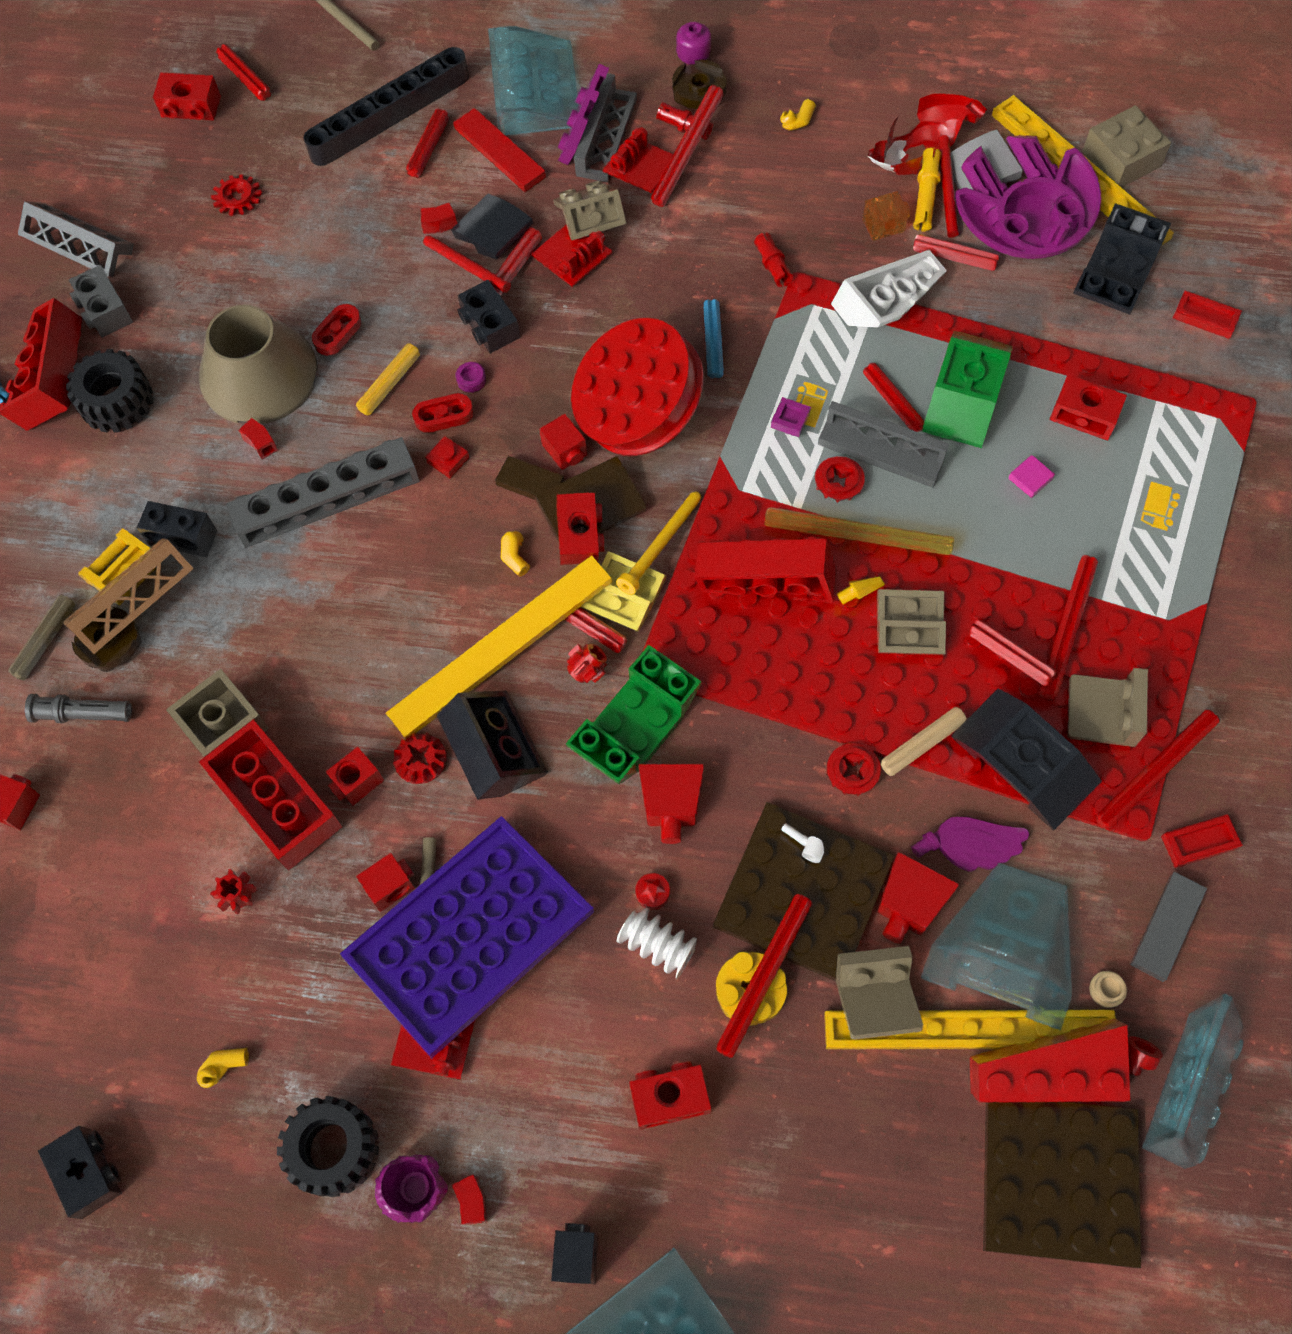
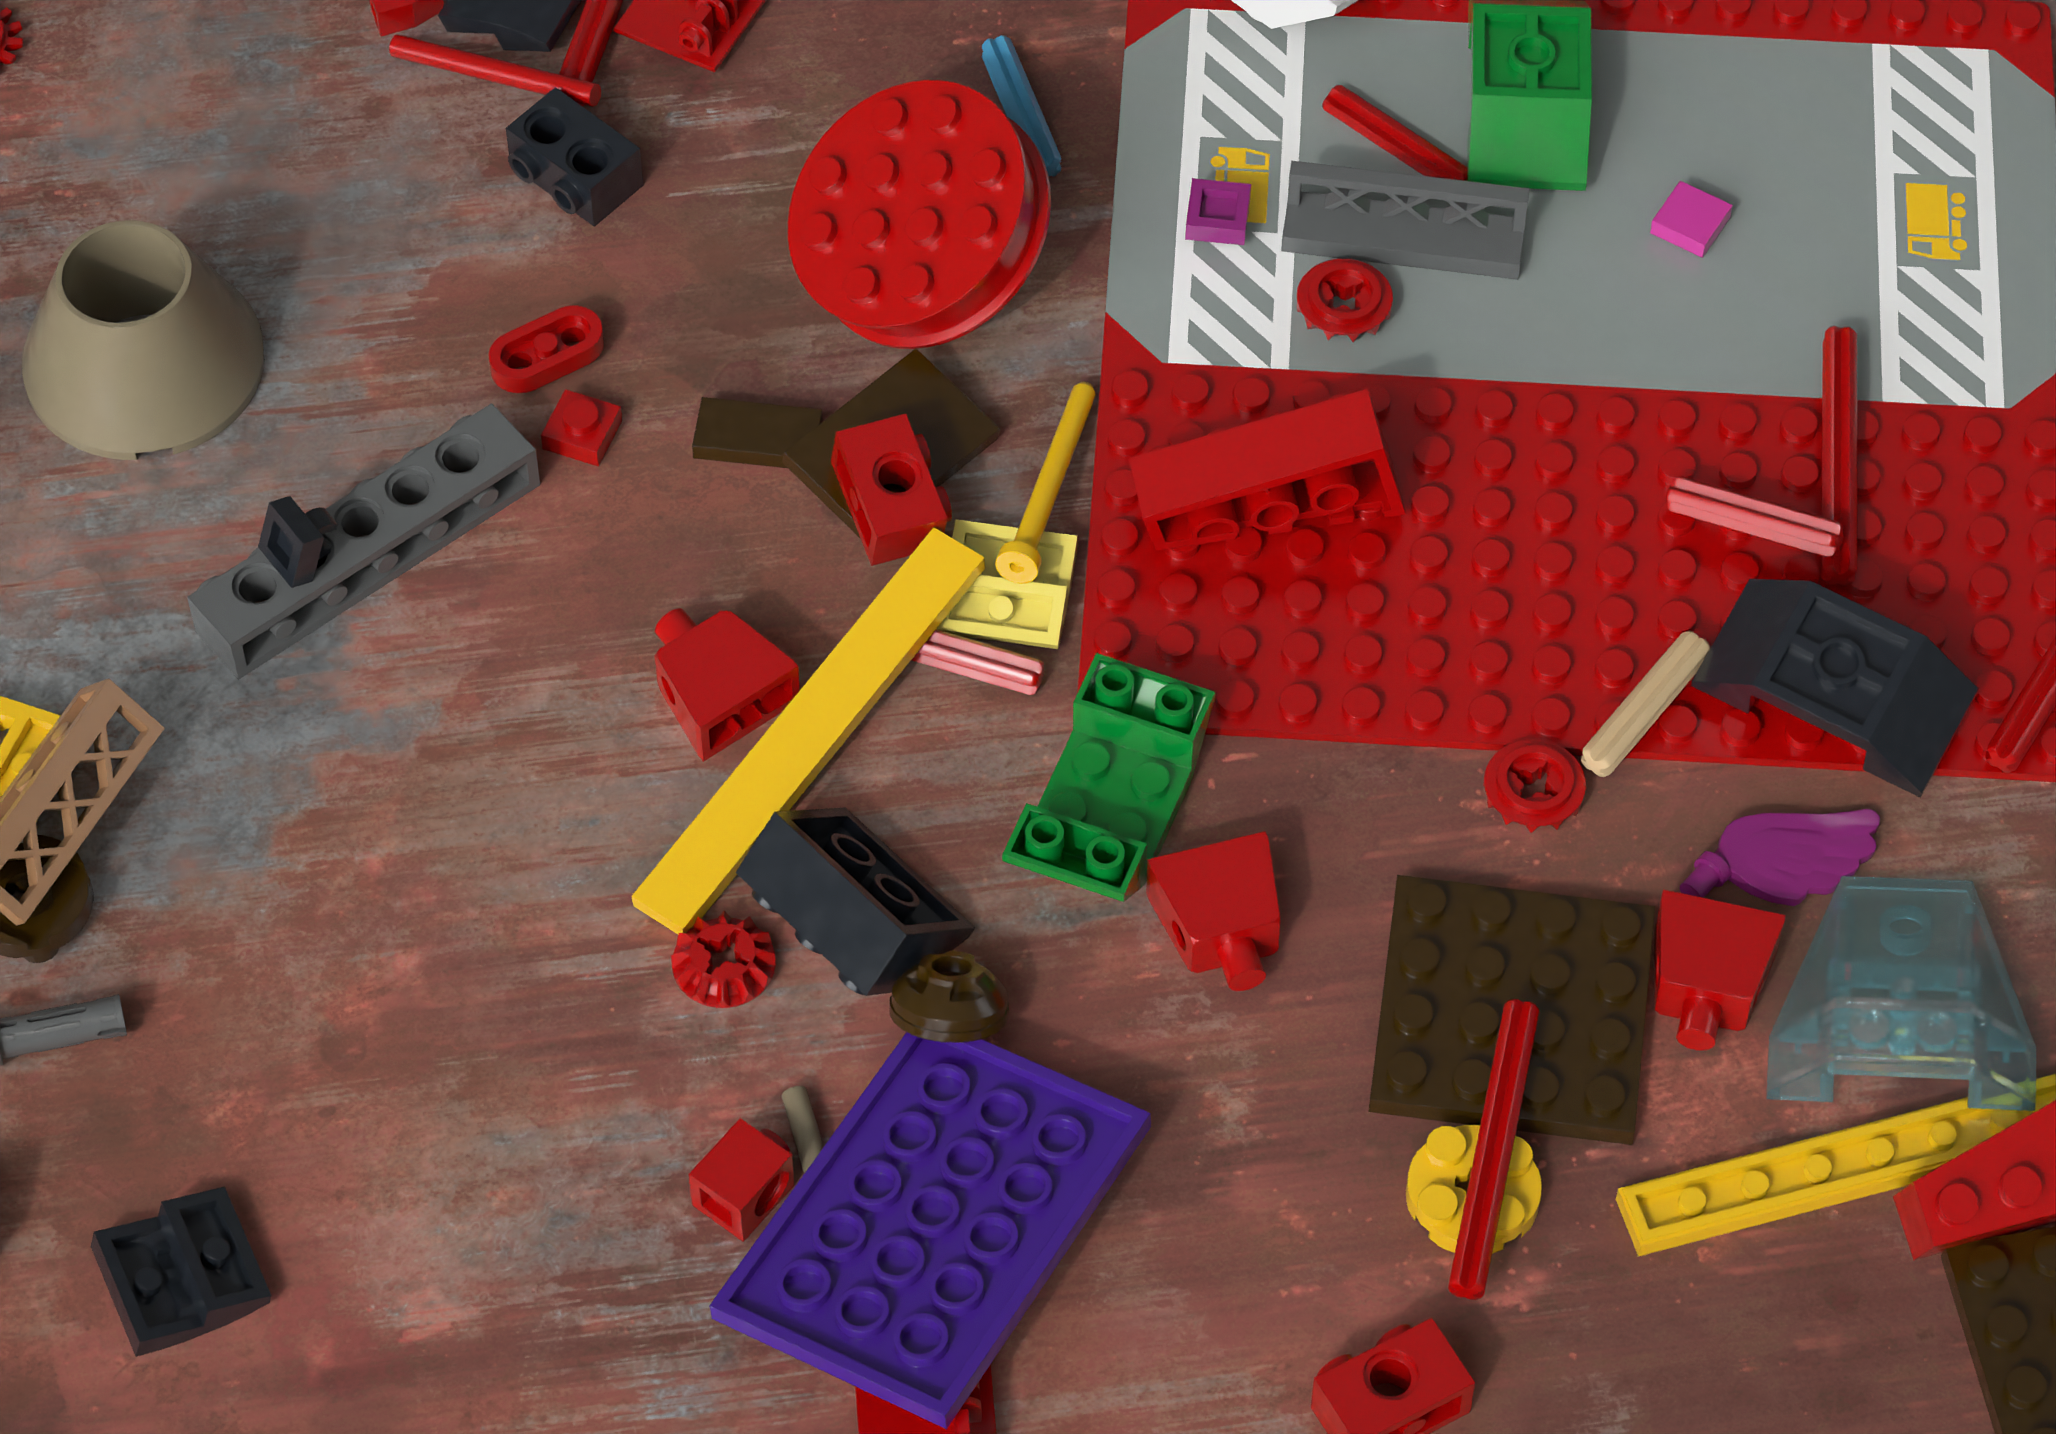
camera: 20 degrees left, 10 degrees down
black brick [137,501,217,557] -> none
dark tan brick [166,668,269,757] -> none
red brick [199,719,342,871] -> none
red gear [210,869,258,914] -> none
red piece [238,417,278,459] -> none
red plate [312,304,362,356] -> none
red brick [326,746,384,806] -> none
yellow axle [356,343,420,416] -> none
magenta tile [455,362,486,393] -> none
yellow arm [501,531,530,577] -> none
red brick [539,414,587,470] -> none
red gear [567,644,607,683] -> none
white piece [617,907,697,980] -> none
red tile [635,873,670,910] -> none
clear yellow axle [765,508,954,555] -> none
white hand [782,823,824,863] -> none
dark tan bracket [835,946,923,1040] -> none
yellow bar [837,577,885,605] -> none
dark tan slope [877,589,946,655] -> none
red brick [1049,374,1127,441] -> none
dark tan bracket [1067,668,1148,747] -> none
none -> black slope [90,1186,272,1357]
none -> black tile [258,496,338,588]
none -> red torso [655,608,800,762]
none -> dark brown piece [889,951,1009,1043]

